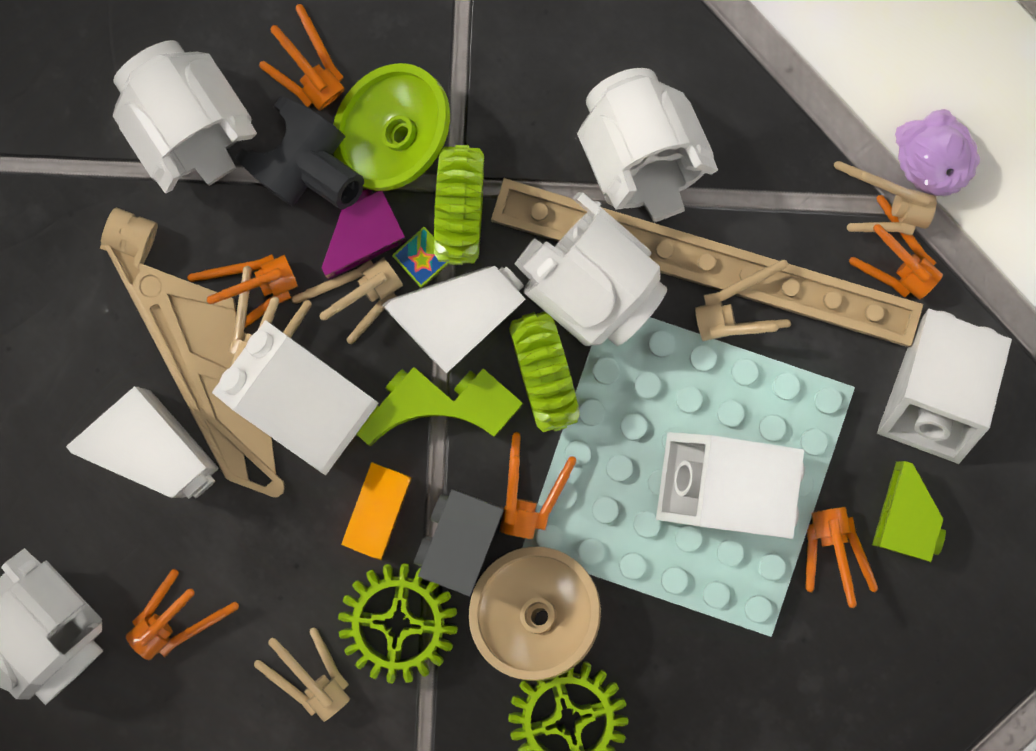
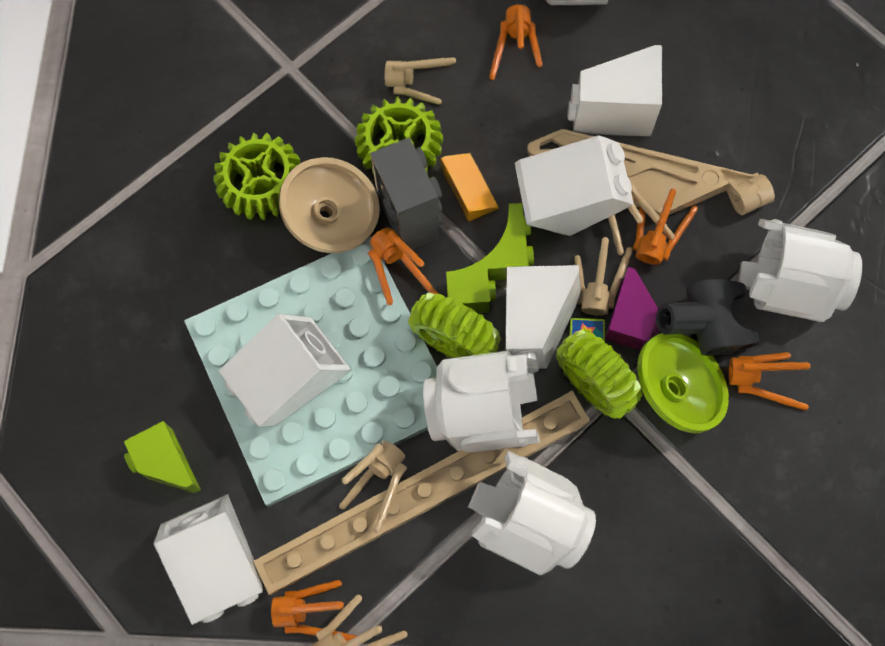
camera: 140 degrees right, 15 degrees down
orange plant [806,507,878,608] -> none

